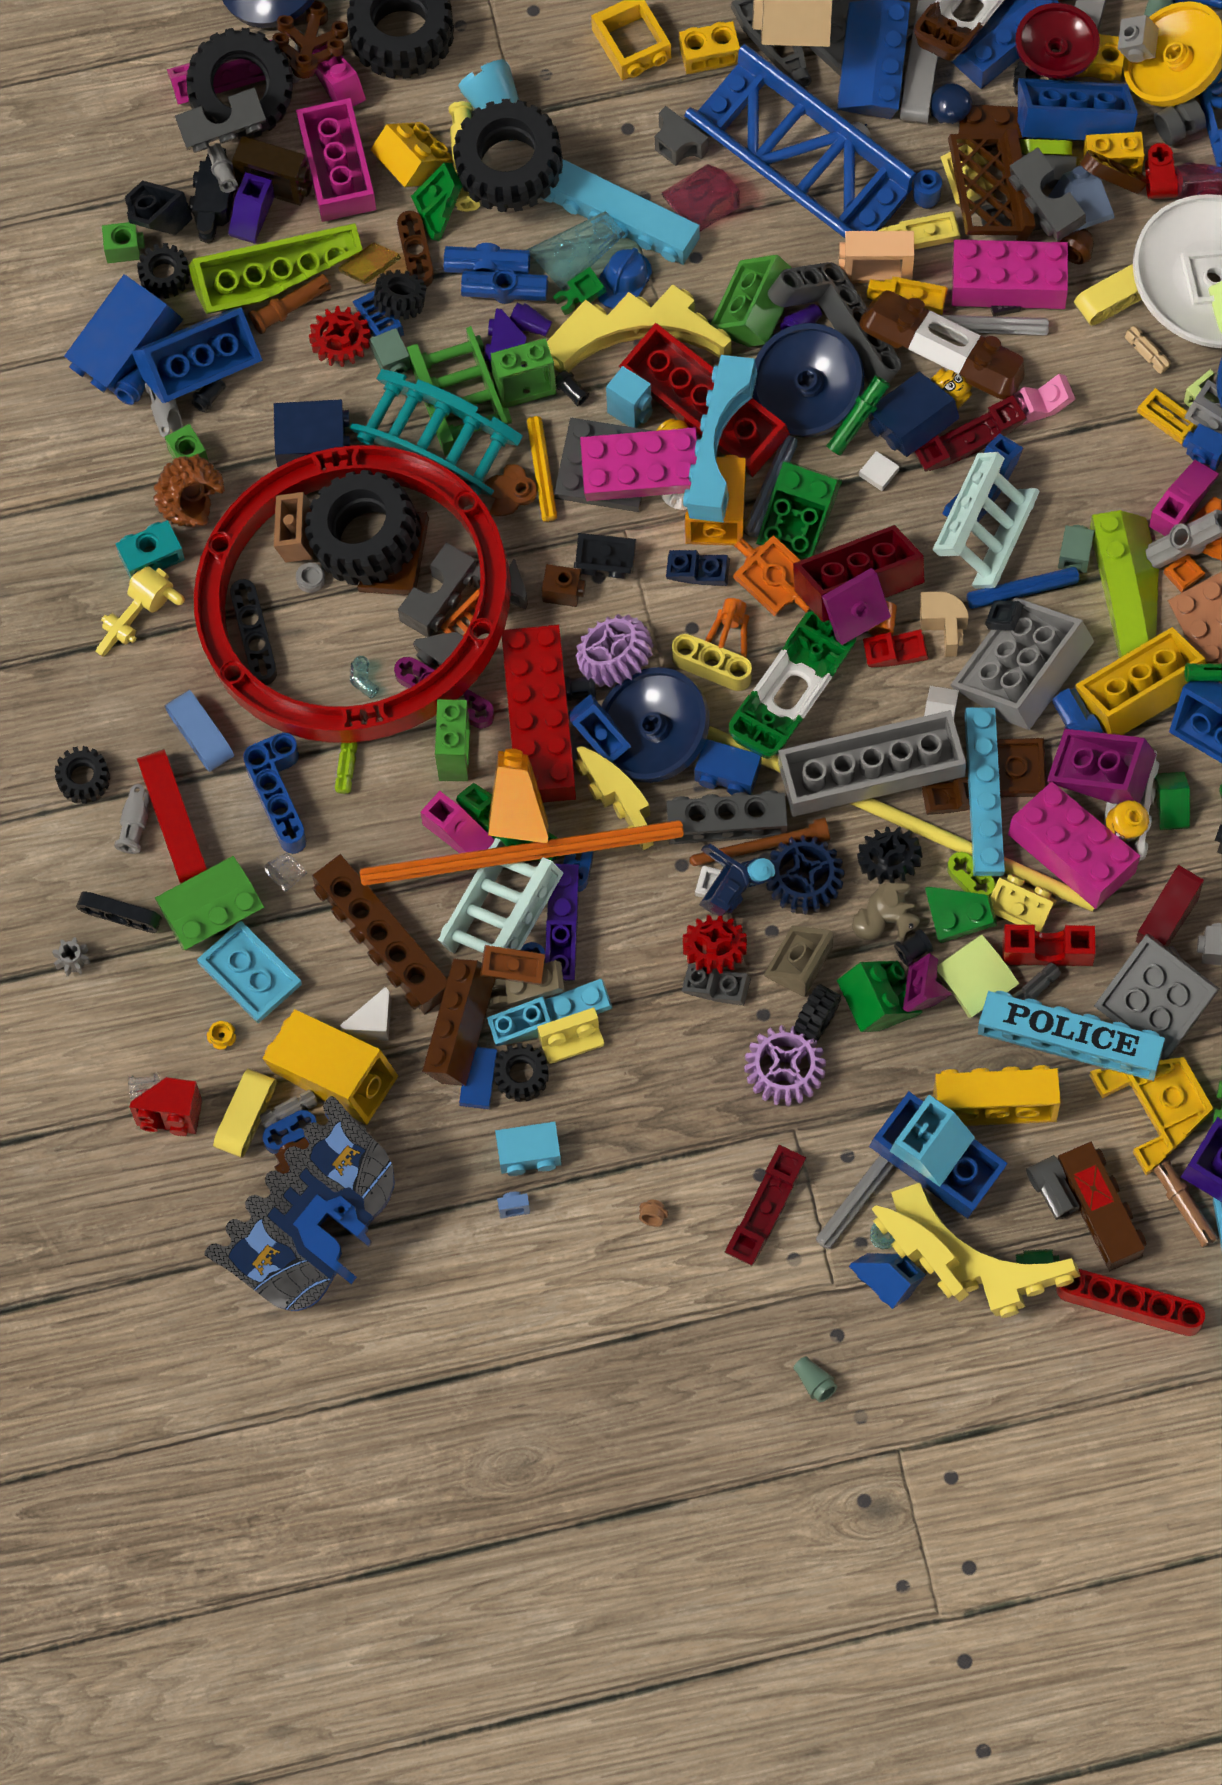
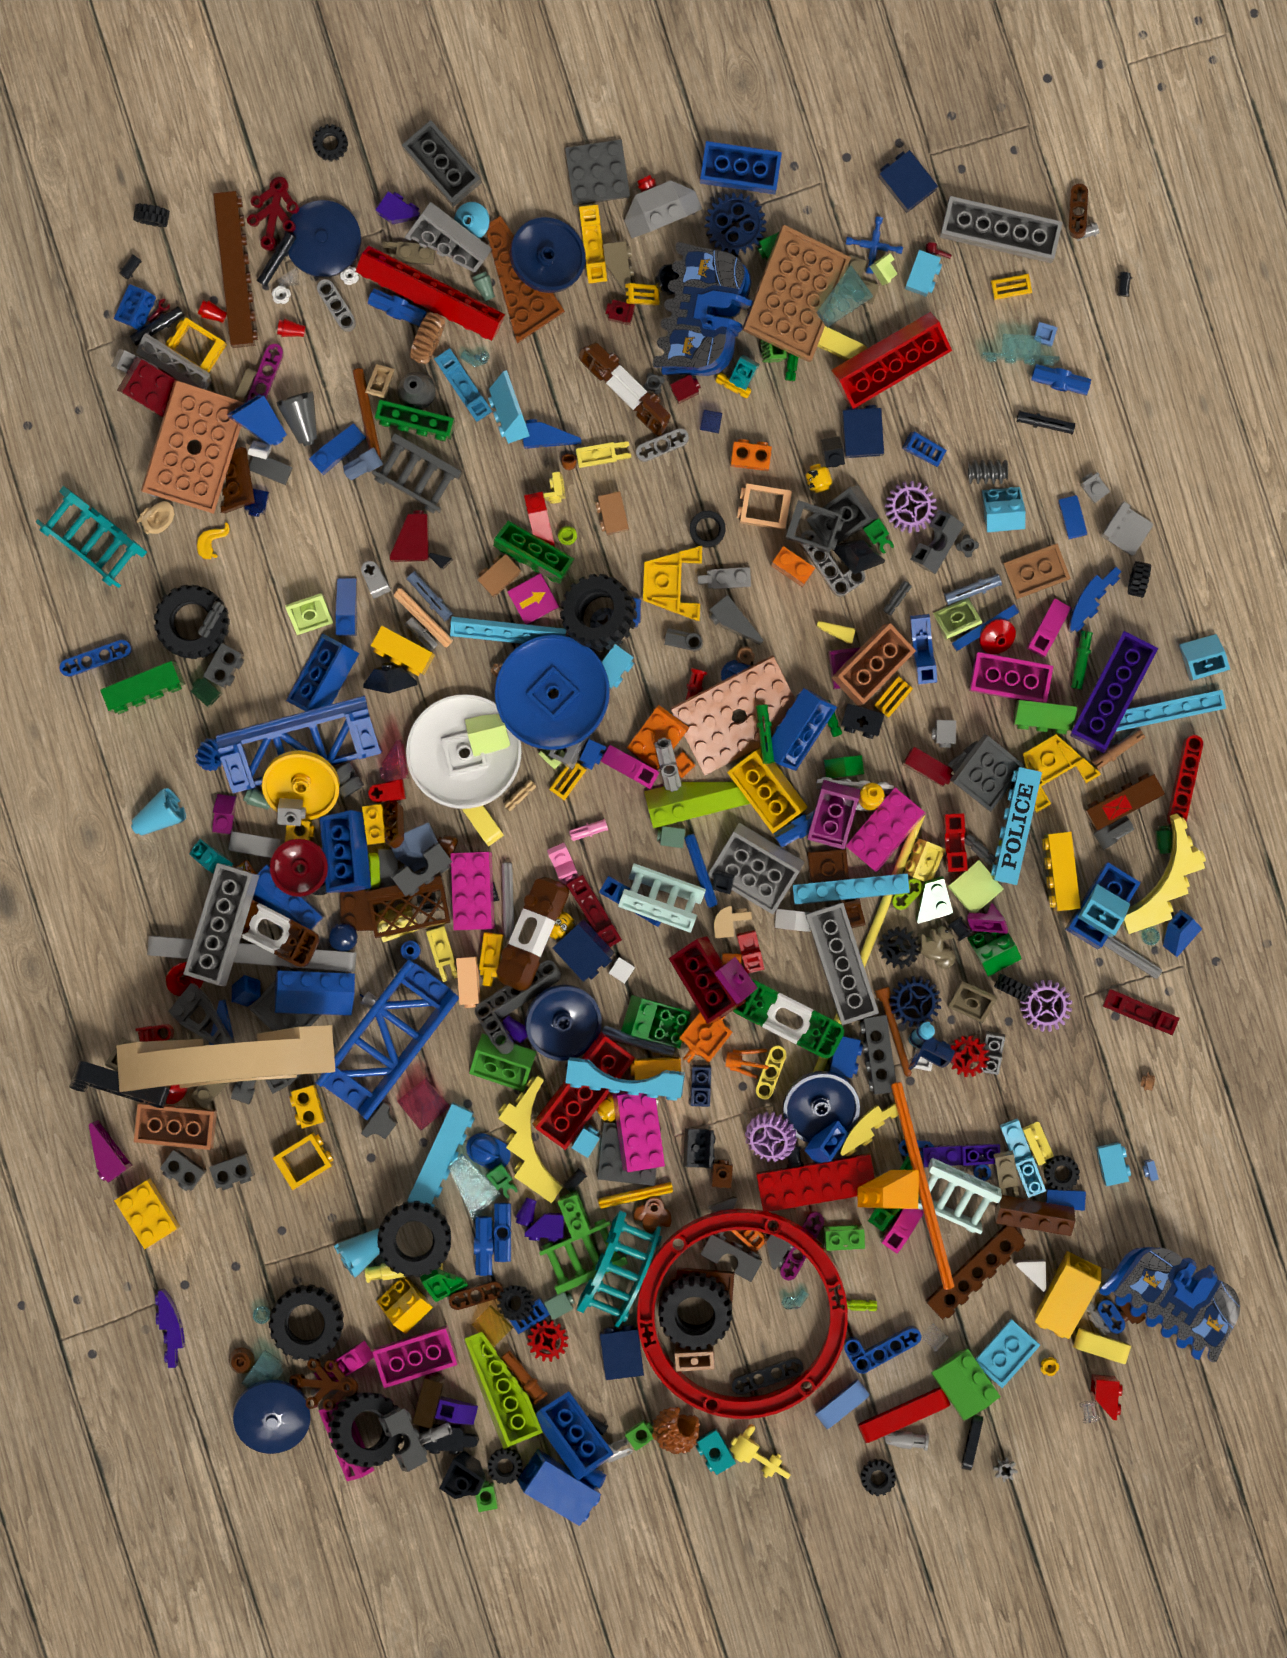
camera: 90 degrees left, 20 degrees up
light grey tile [296,562,325,593] -> none
dark orange plate [480,945,545,985] -> none
sand green cone [793,1356,837,1402] -> none
green pin [826,375,890,456] -> none
light yellow slope [872,1205,969,1302] -> none
none -> bright pink axle [570,819,608,841]

